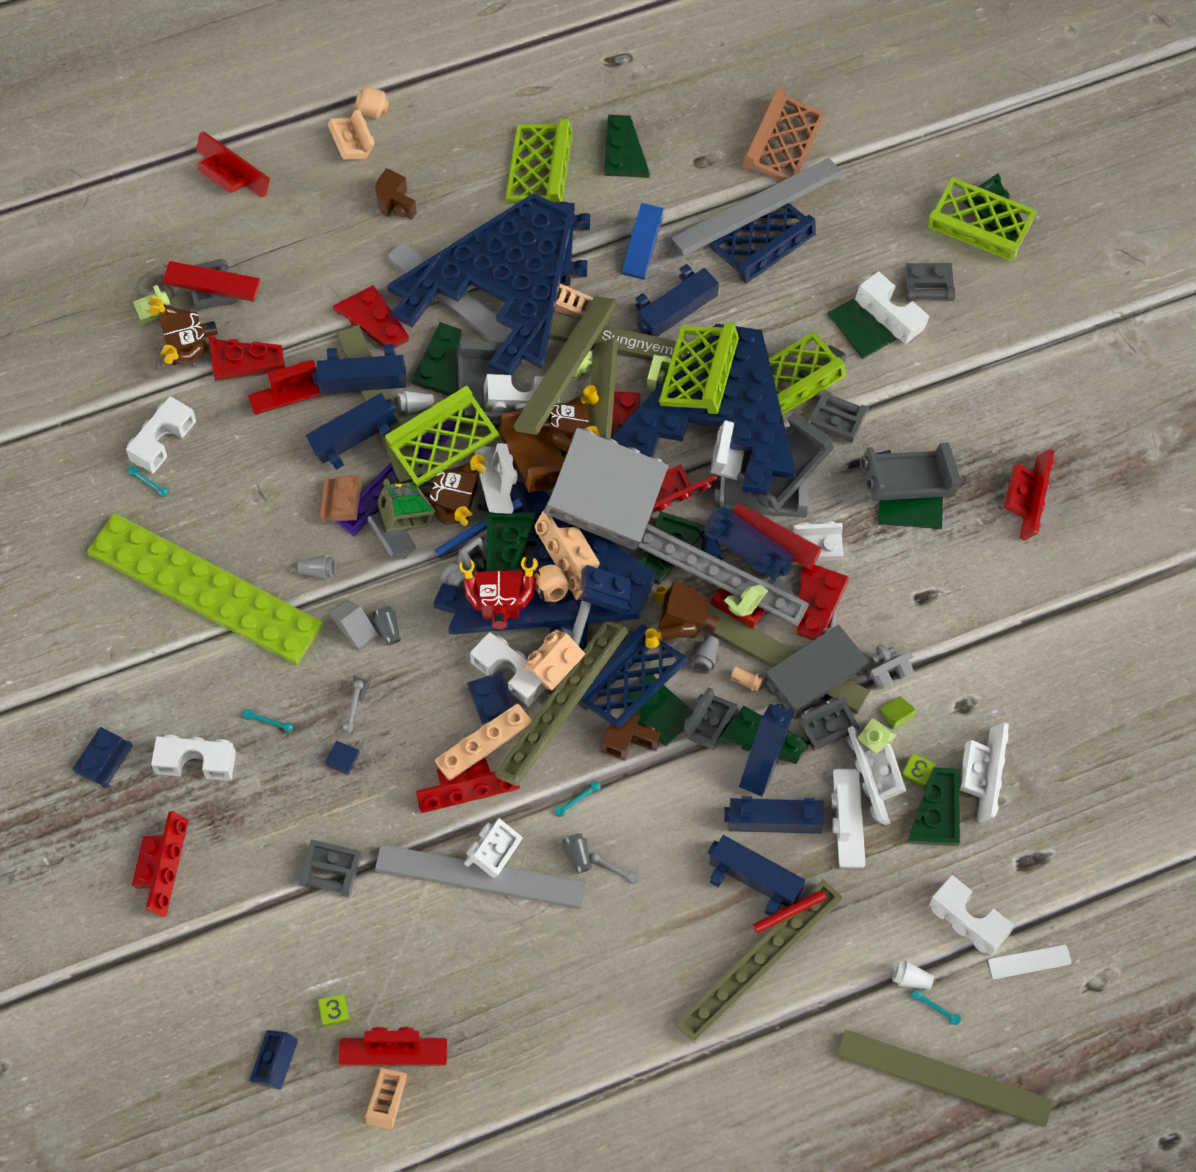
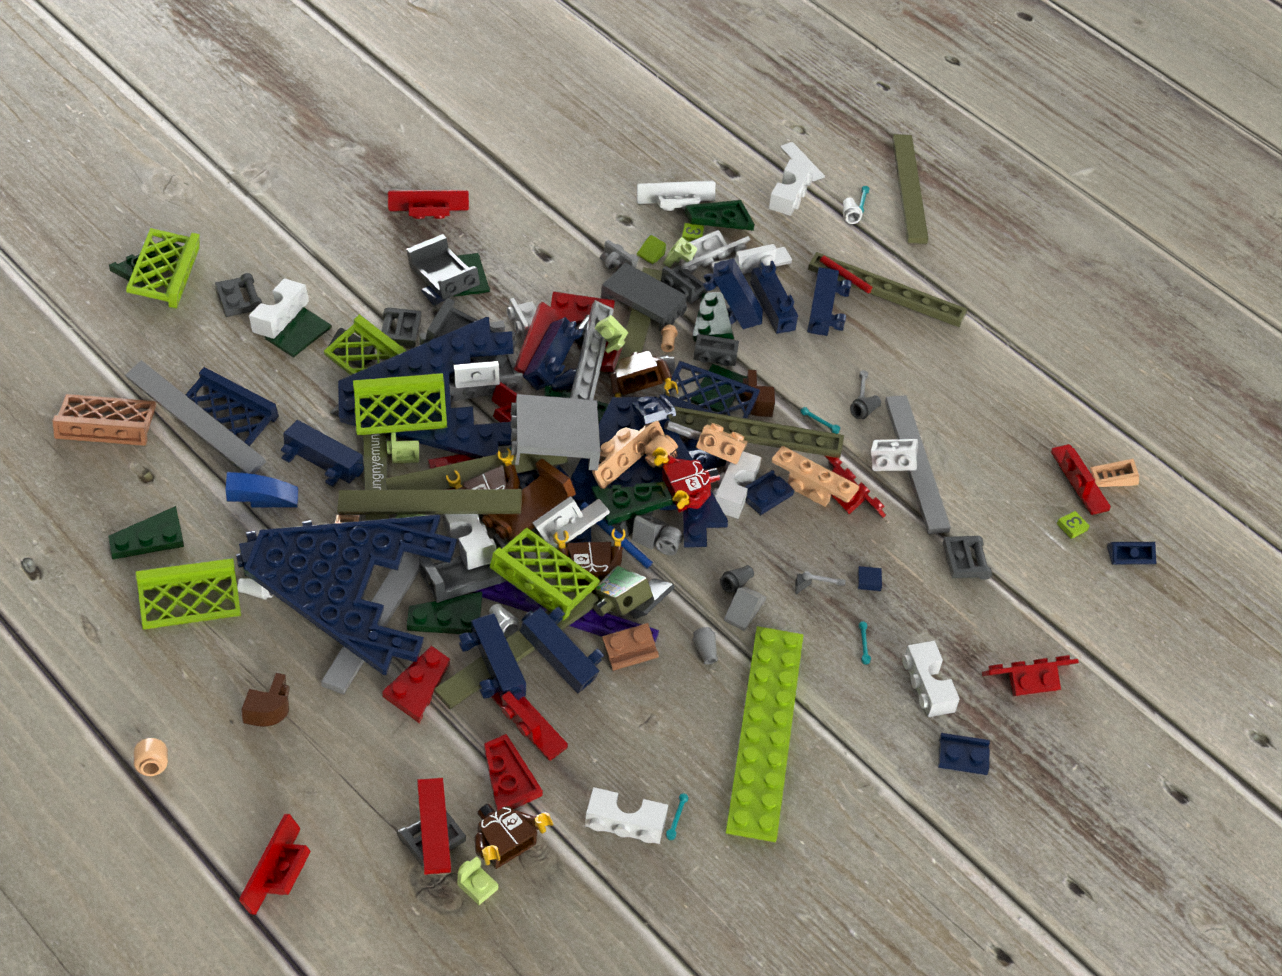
camera: 115 degrees left, 15 degrees down
light nougat bracket [328,110,374,160] -> none

